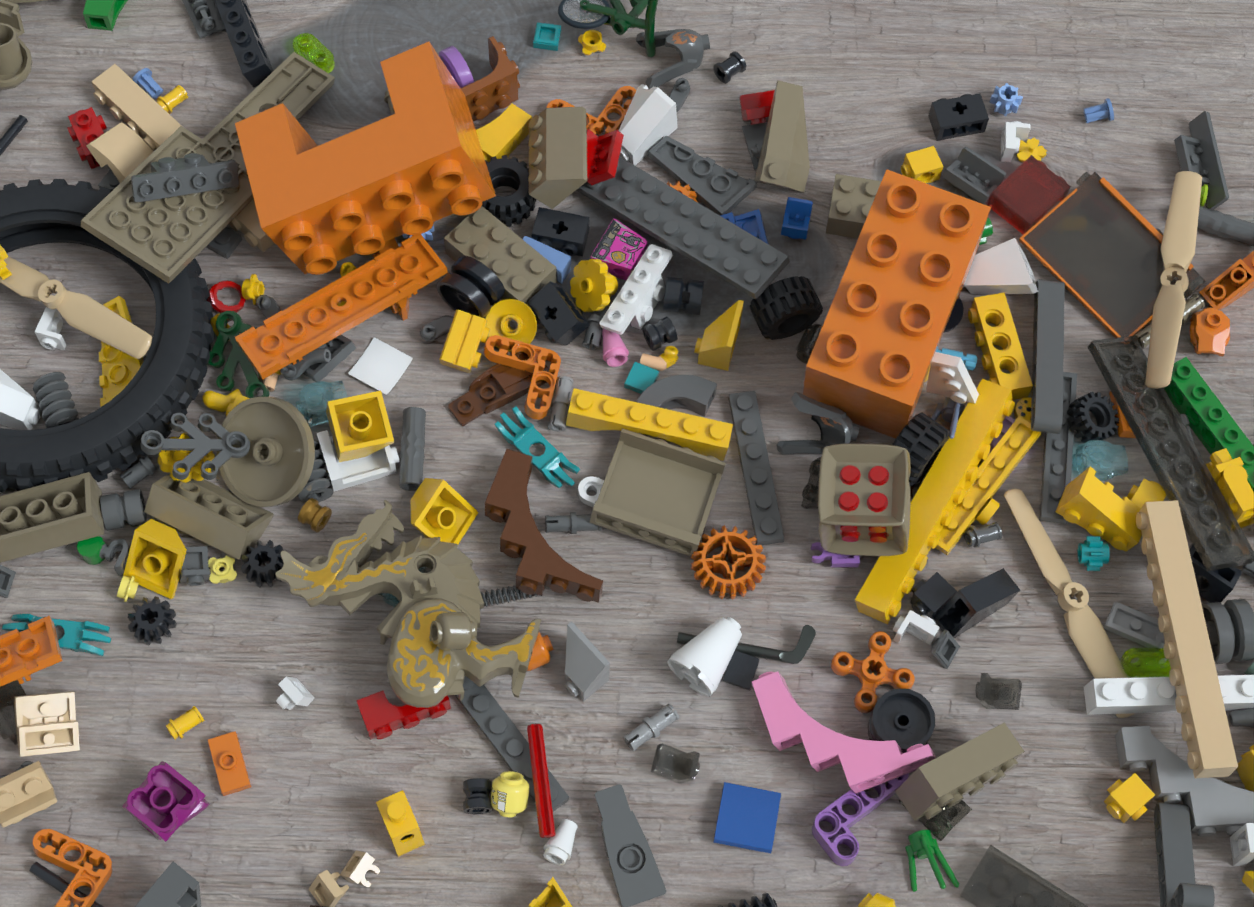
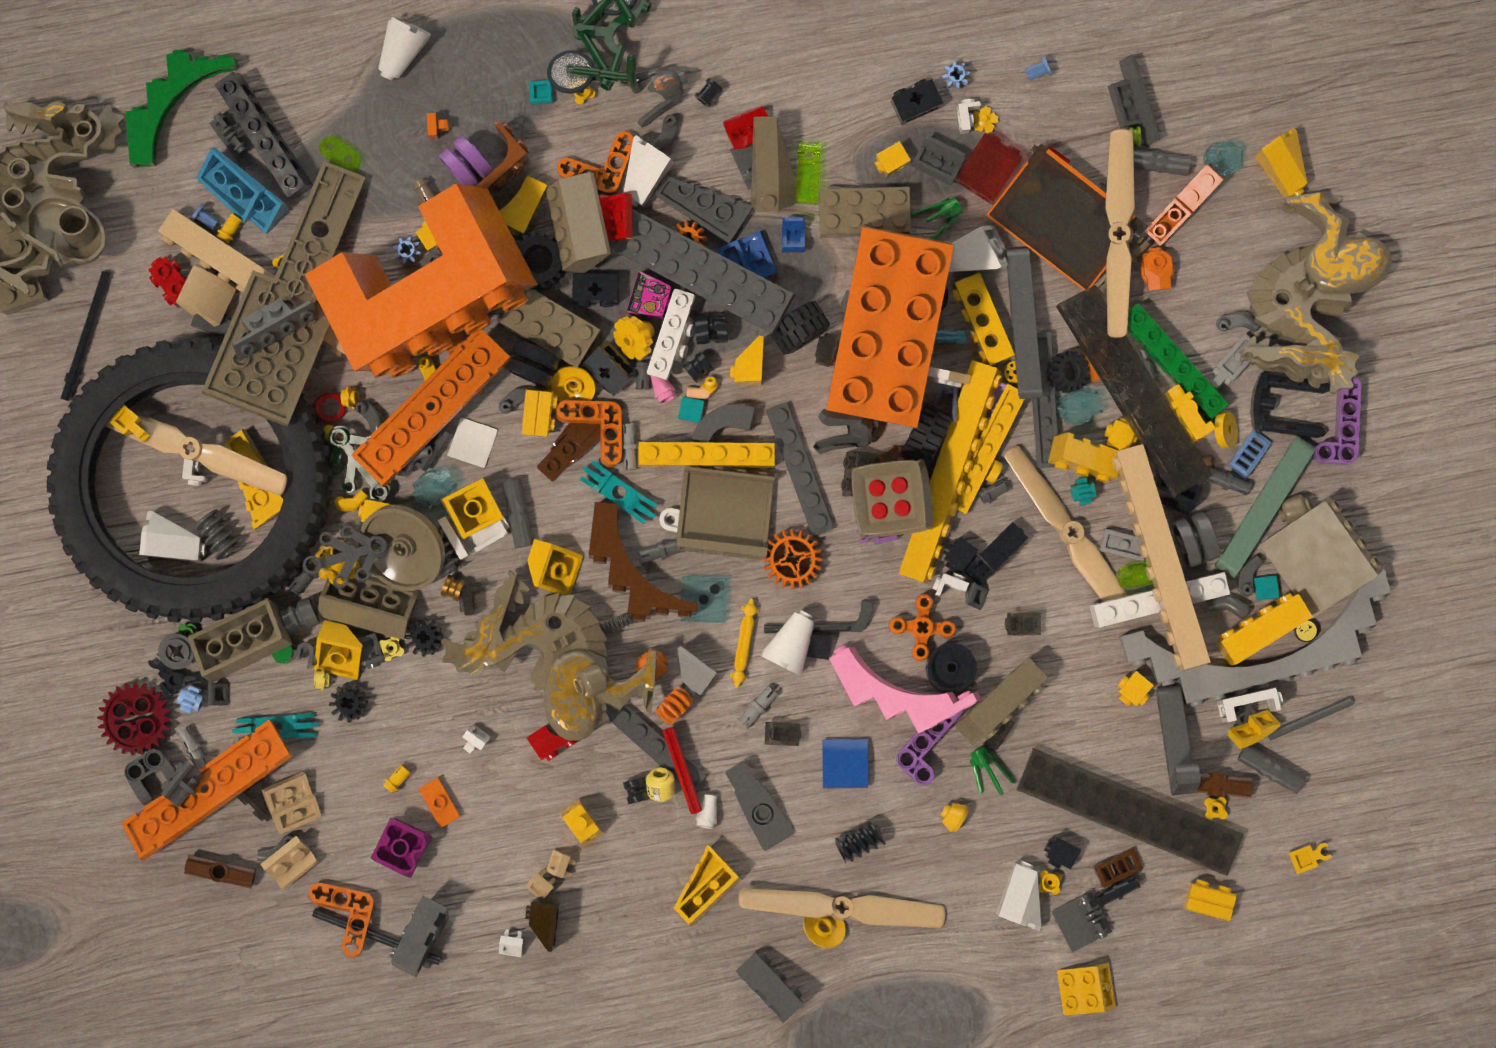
camera: 10 degrees left, 20 degrees up
medium blue slope [523,236,571,284] -> none
none -> dark azure slope [196,147,290,234]
none -> orange tile [427,113,449,140]
none -> clear smoke bracket [459,583,487,617]
none -> orange gear [656,686,693,725]
none -> clear light blue tile [680,576,727,623]
none -> yellow wheel [730,598,759,688]
none -> clear neon green plate [795,141,821,205]

